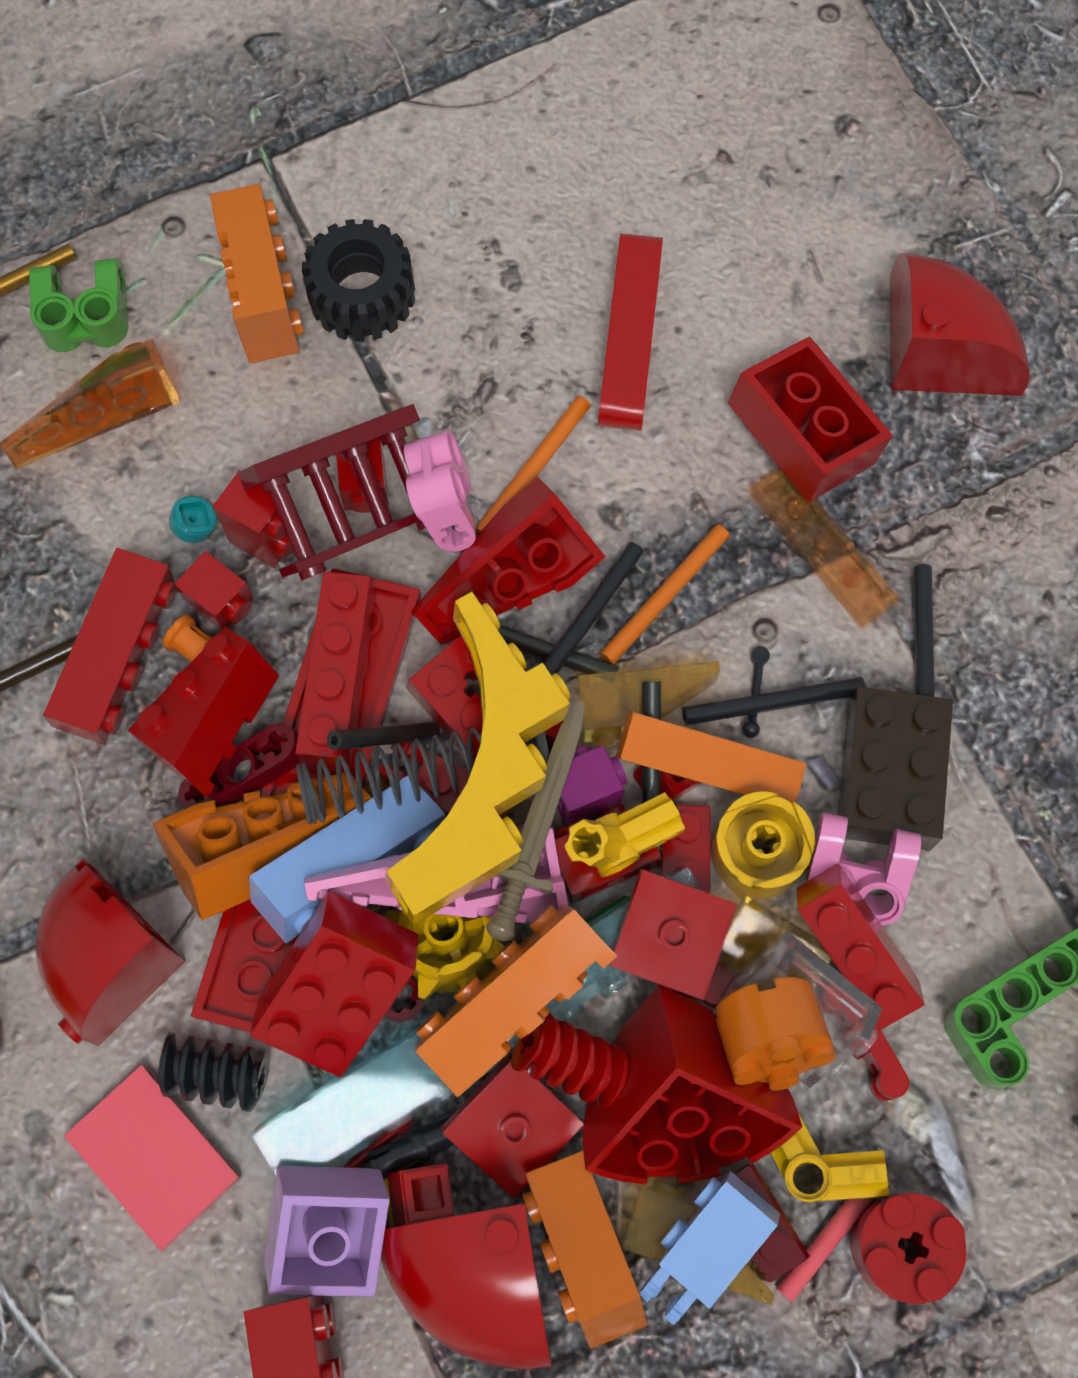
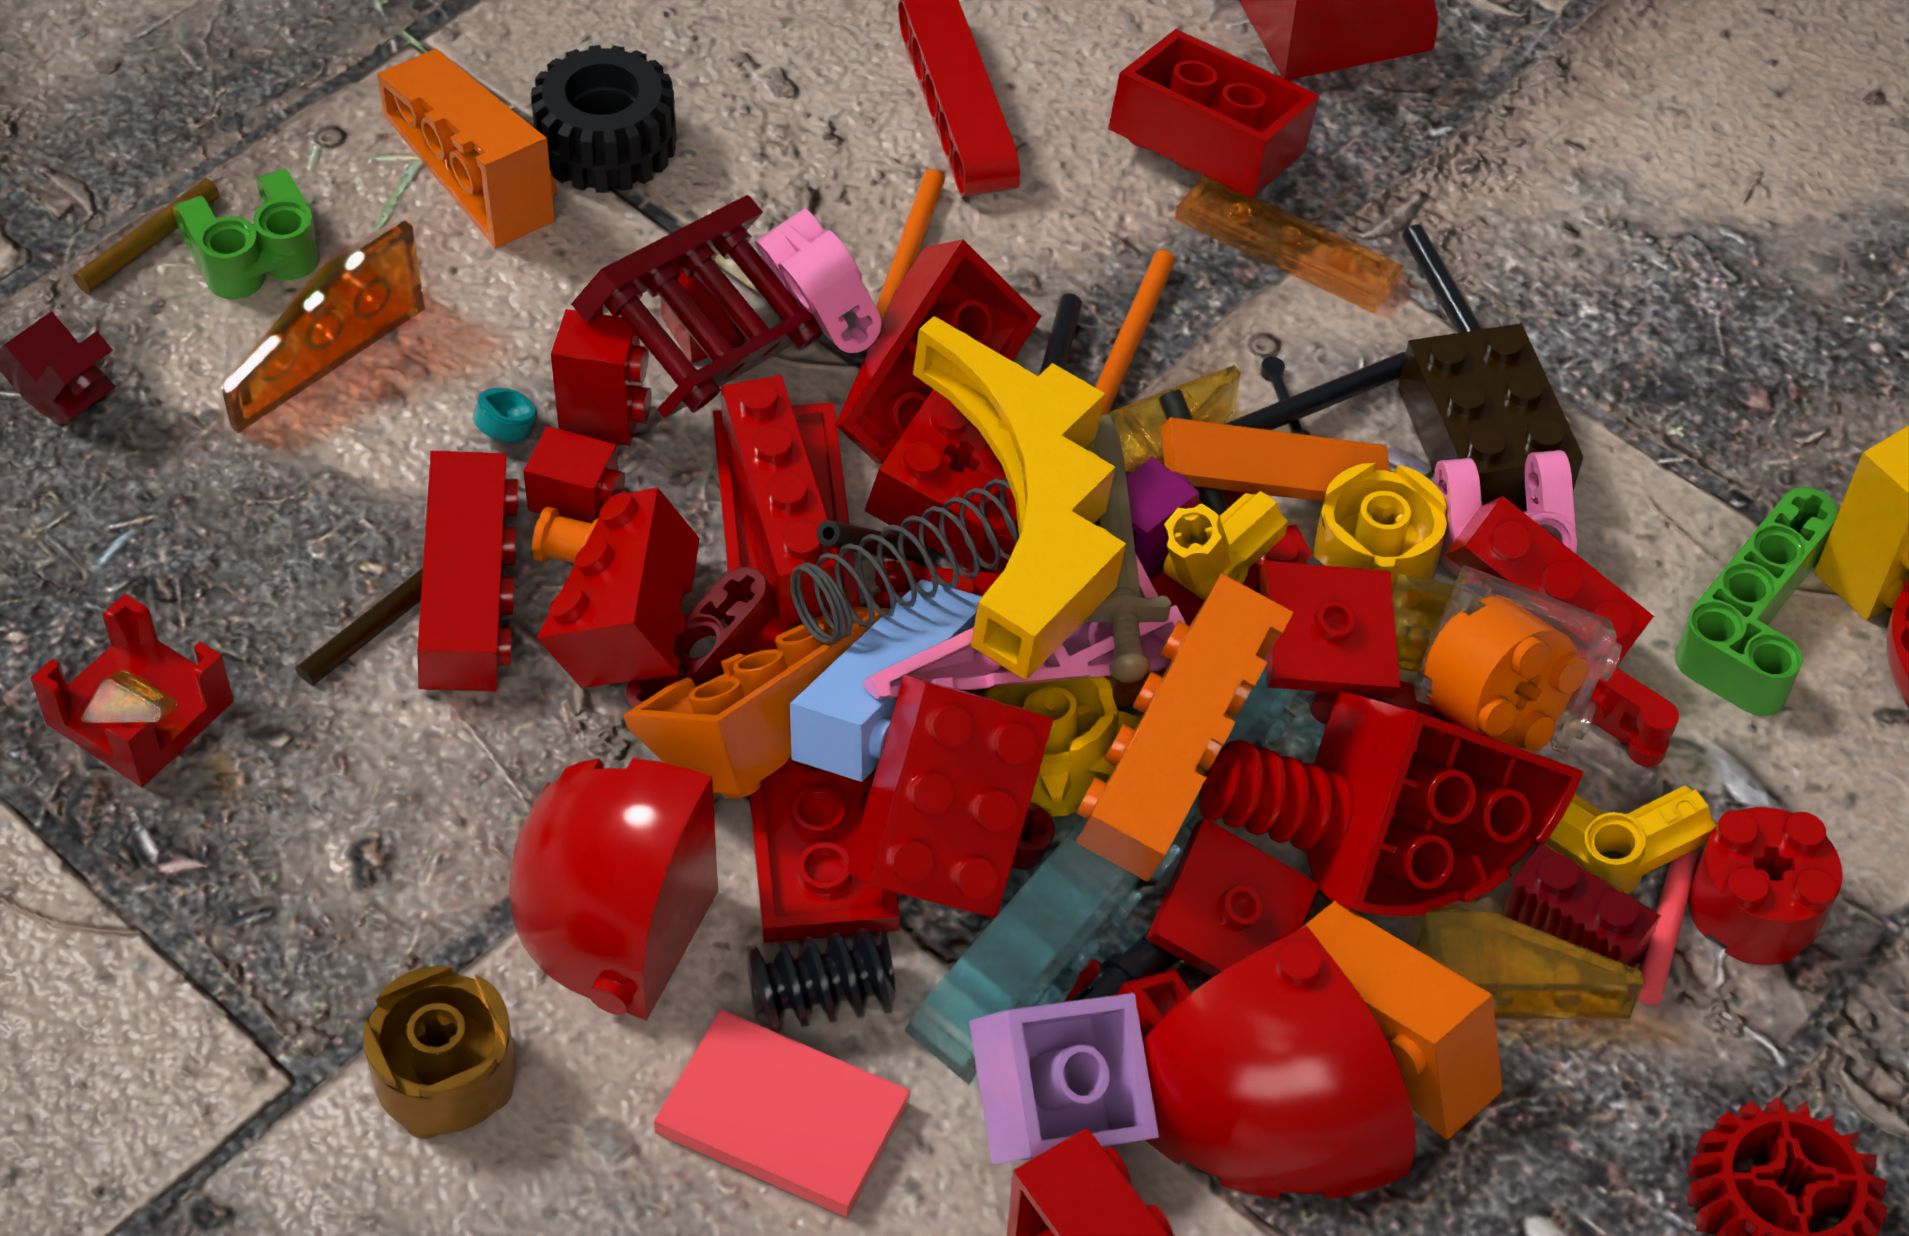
camera: 25 degrees left, 20 degrees down
light blue hinge [639,1171,780,1325] -> none

